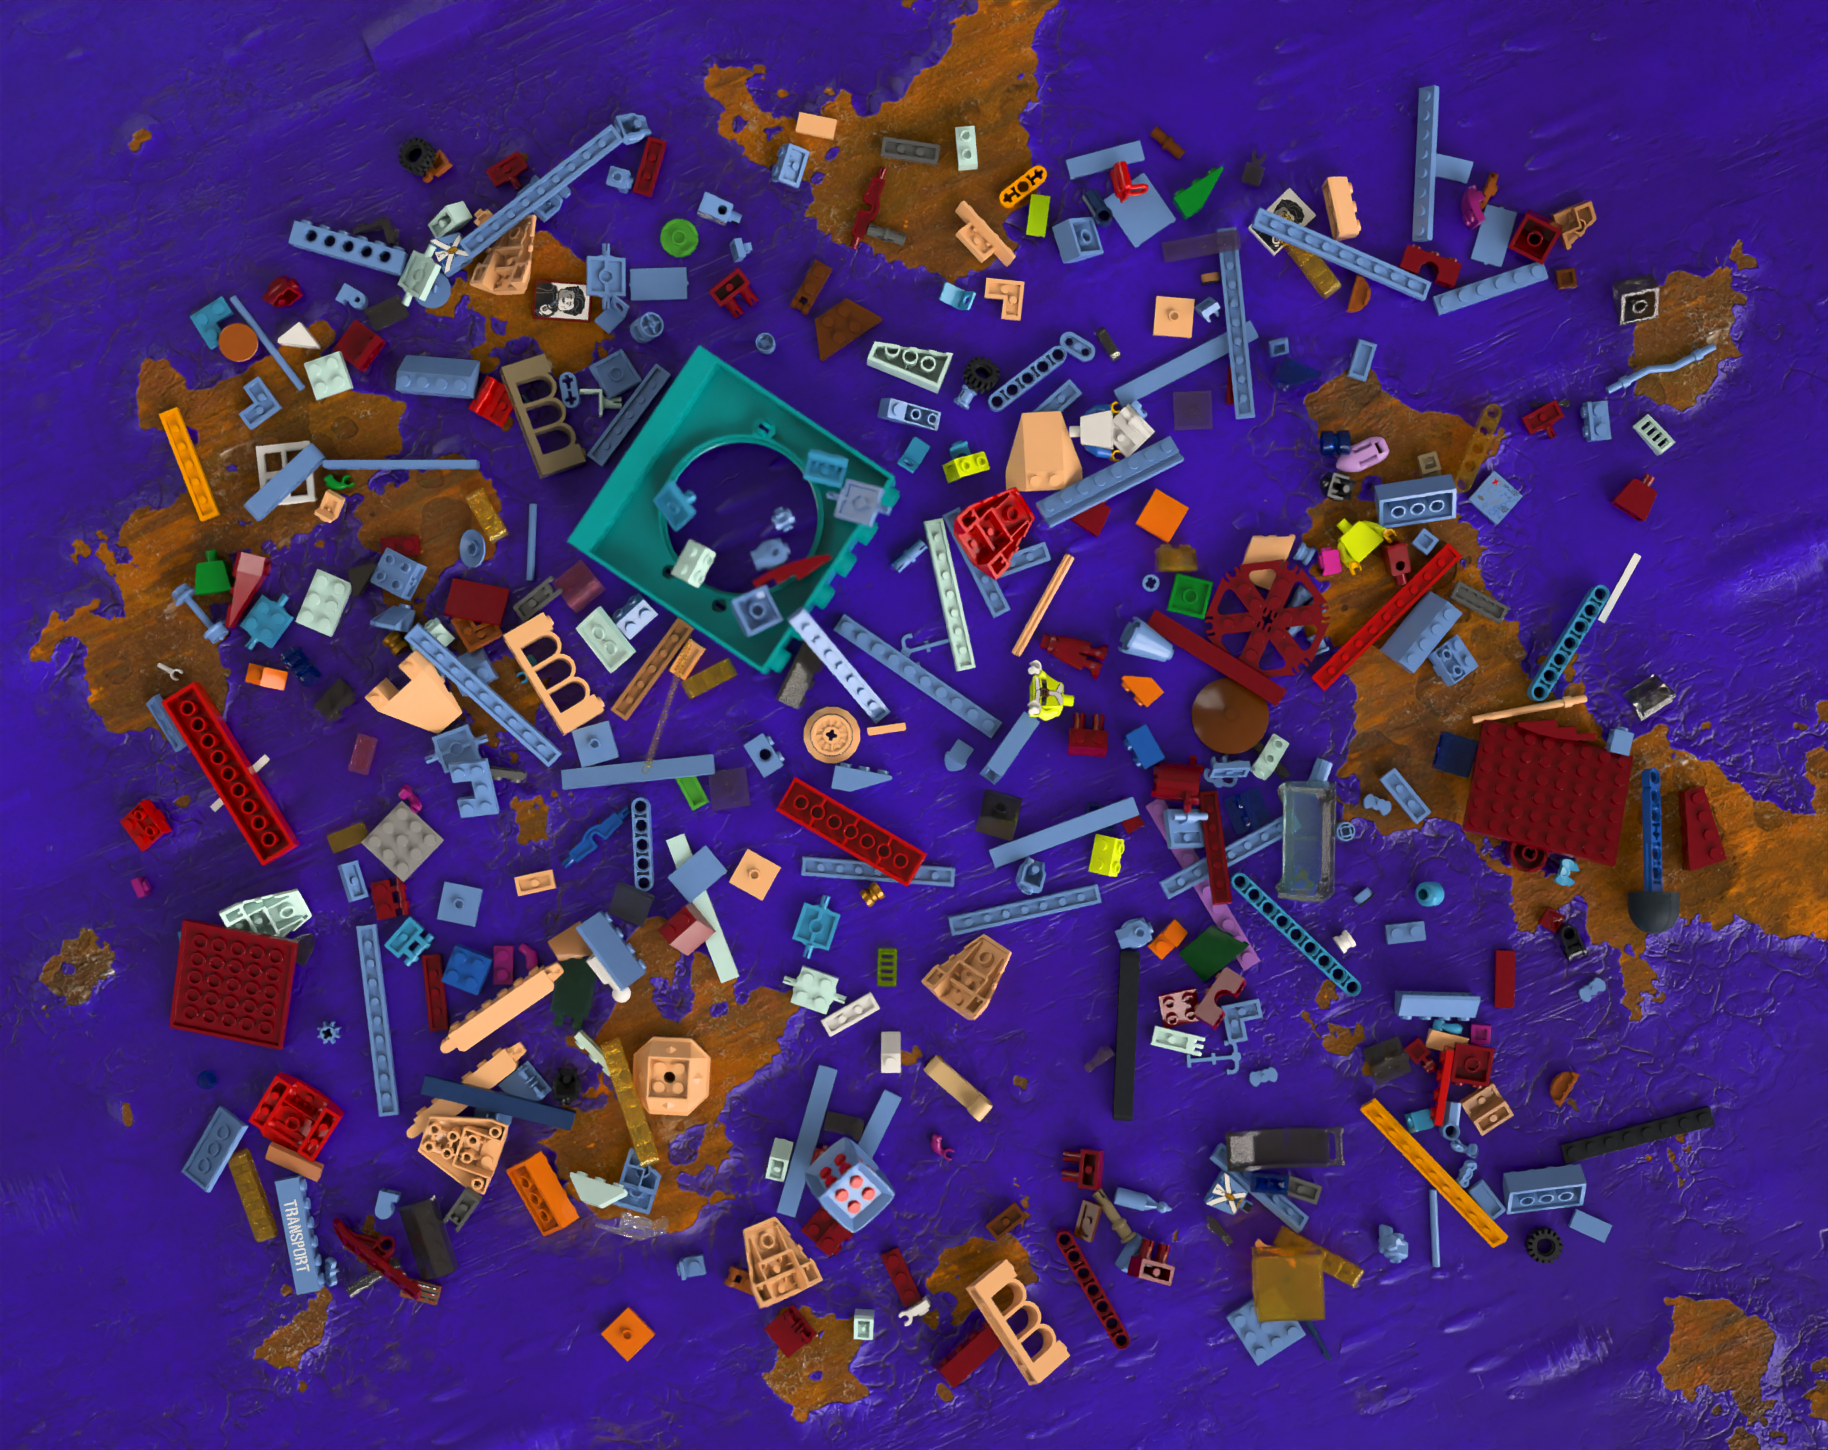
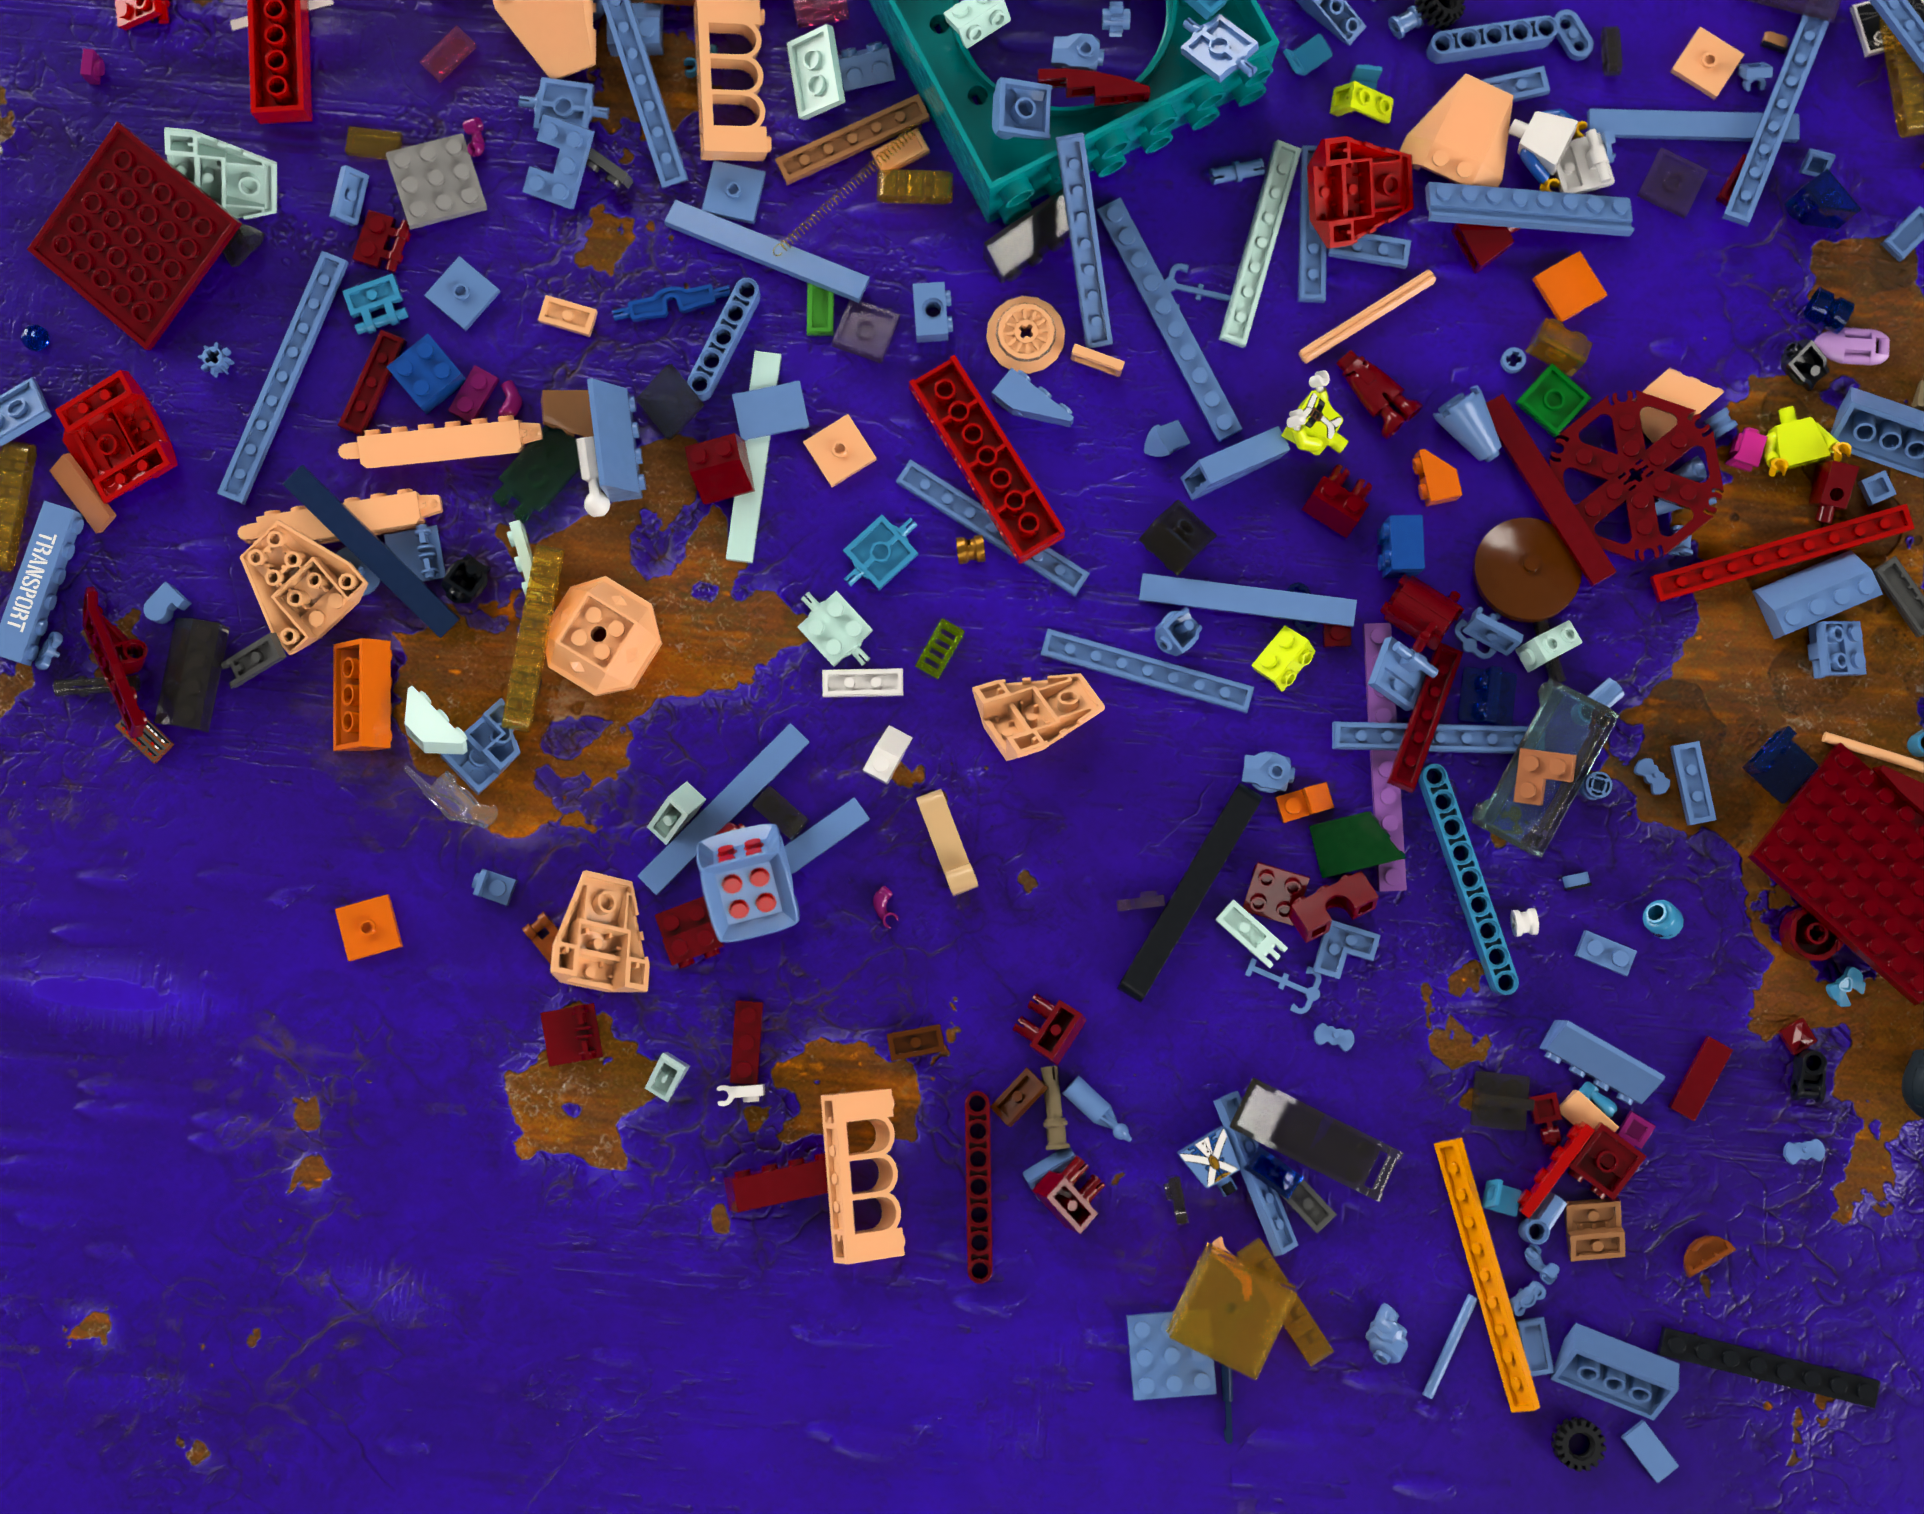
camera: 25 degrees right, 5 degrees down
none -> nougat plate [1513,748,1577,806]

